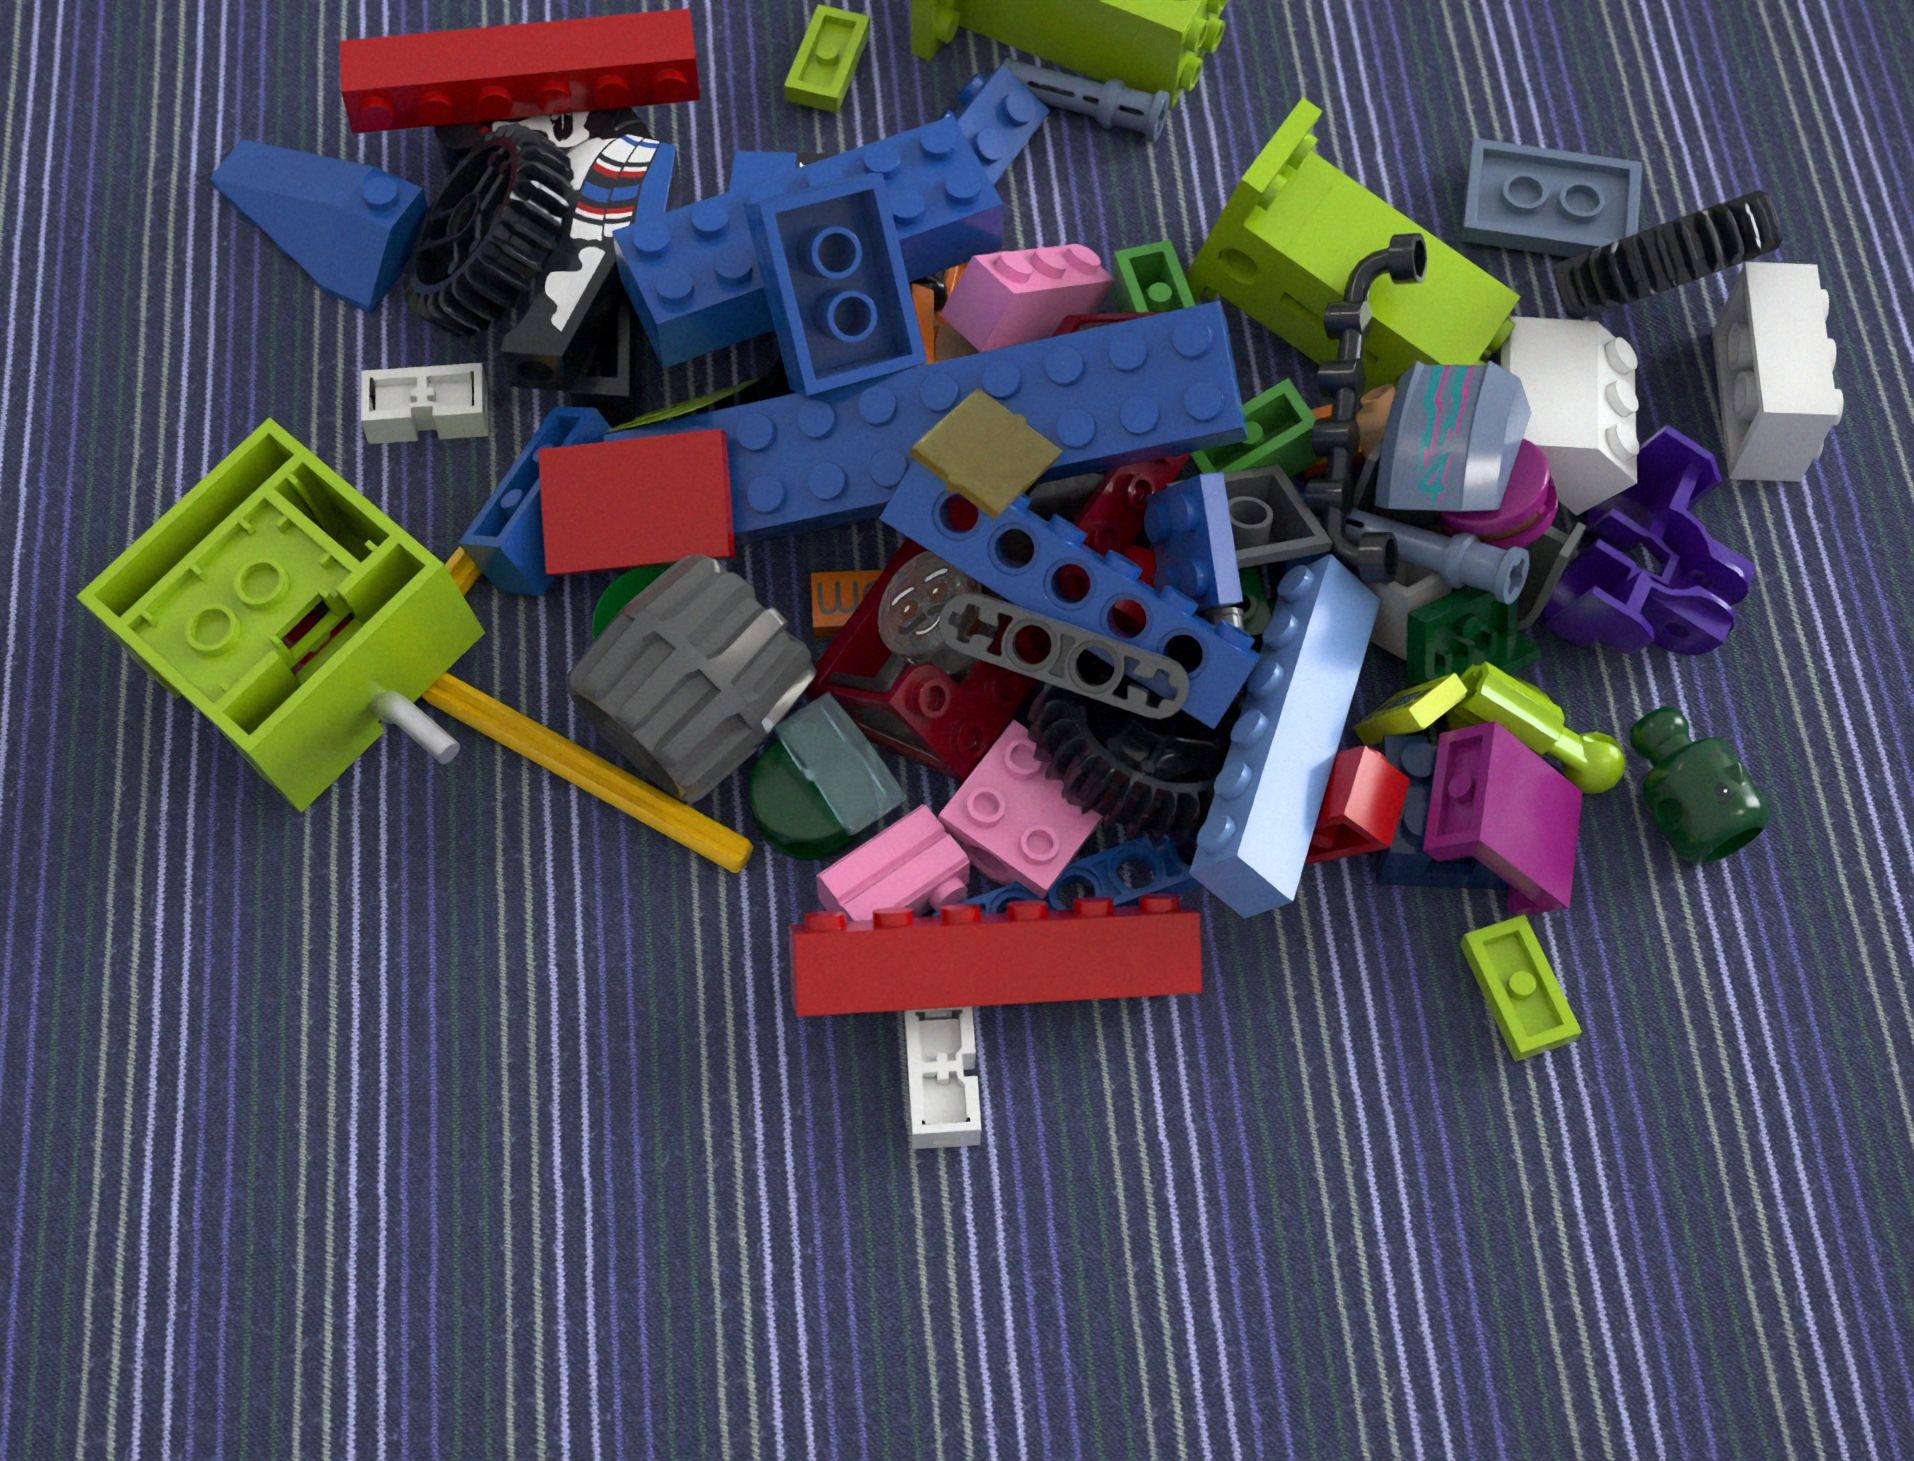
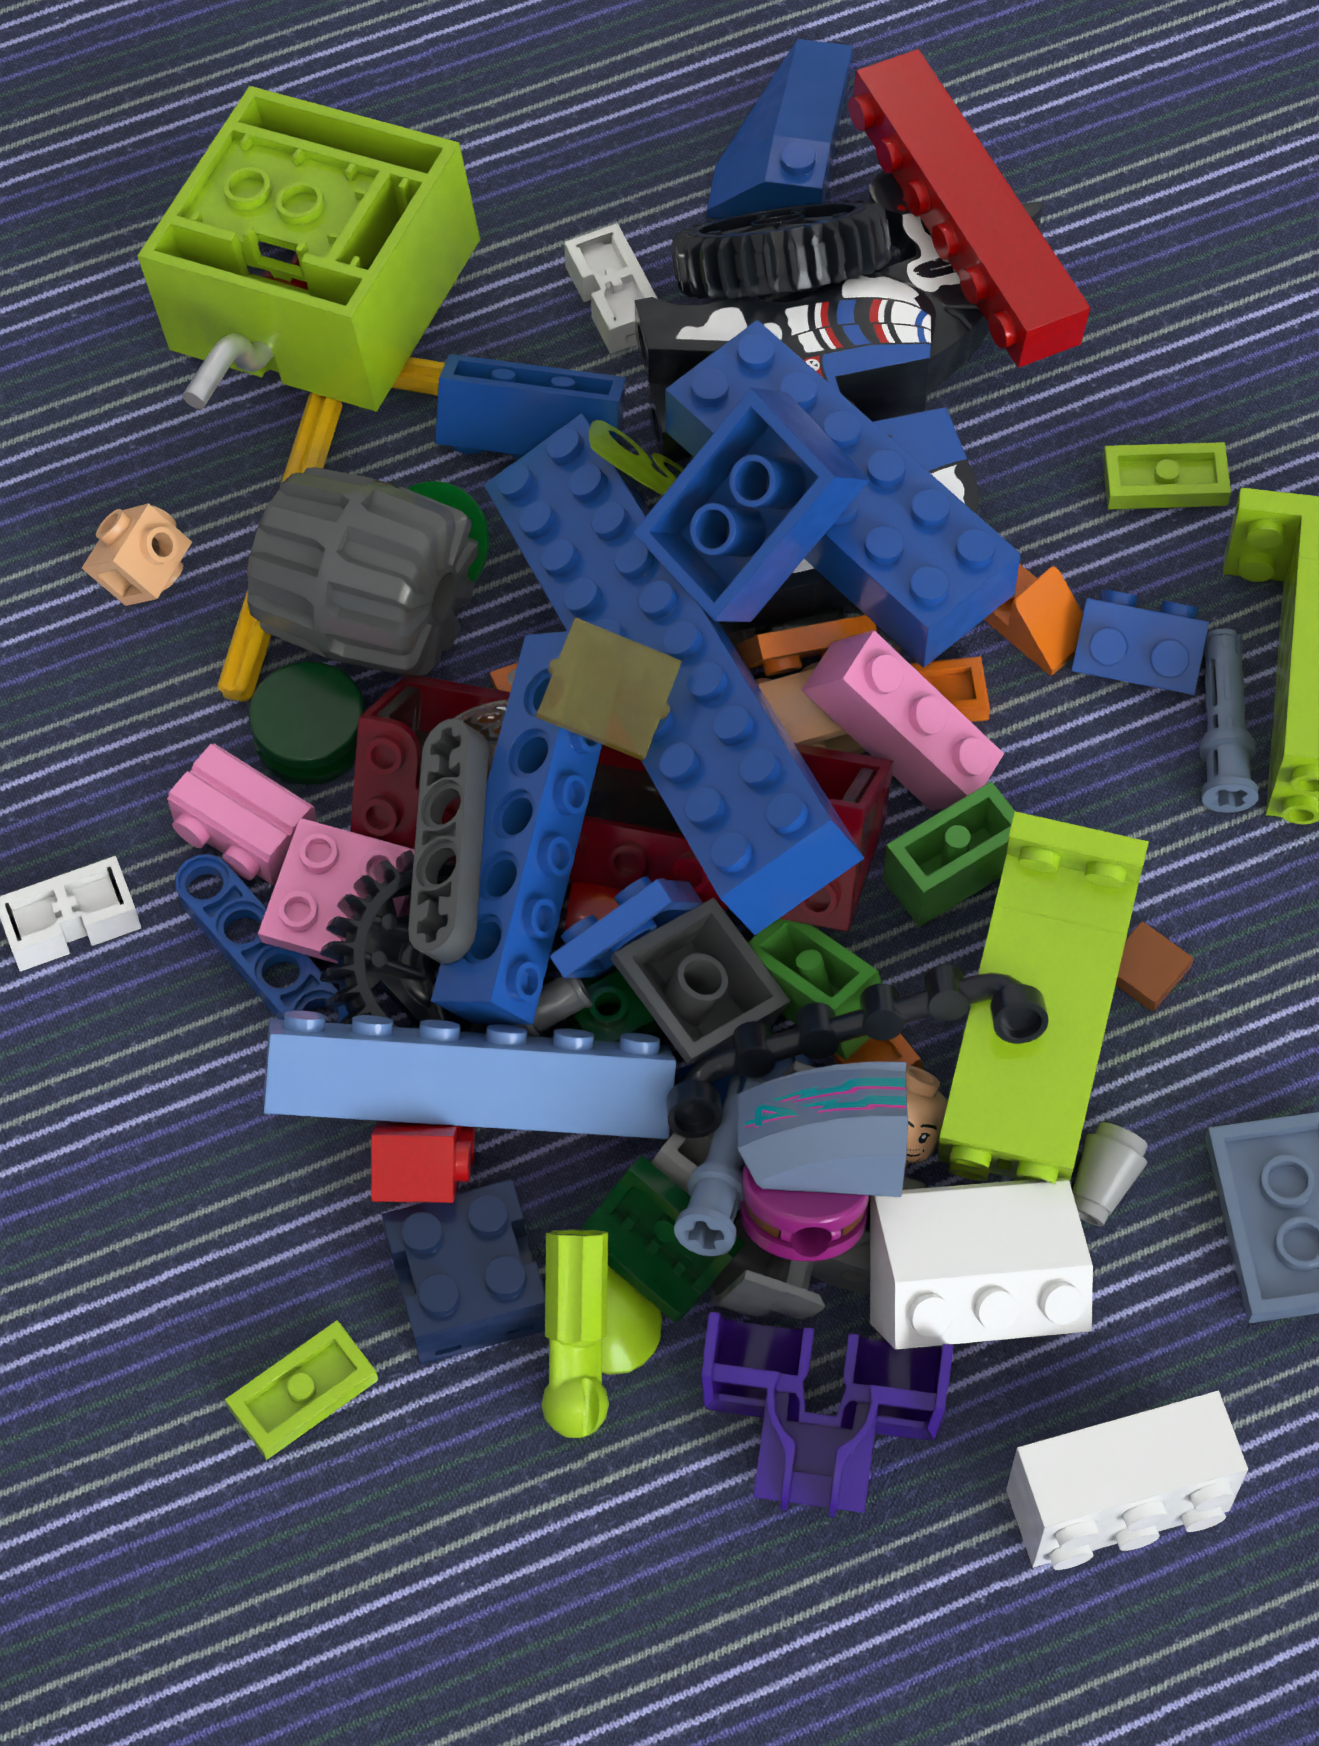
camera: 75 degrees right, 0 degrees up
red tile [538,429,735,577] -> none
clear light blue slope [773,692,908,836] -> none
red brick [789,893,1202,1017] -> none
neon yellow tile [1353,673,1468,746] -> none
magenta panel [1423,721,1583,917] -> none
black gear [1553,190,1783,320] -> none
dark green piece [1629,706,1770,866] -> none
none -> light nougat brick [82,503,192,606]

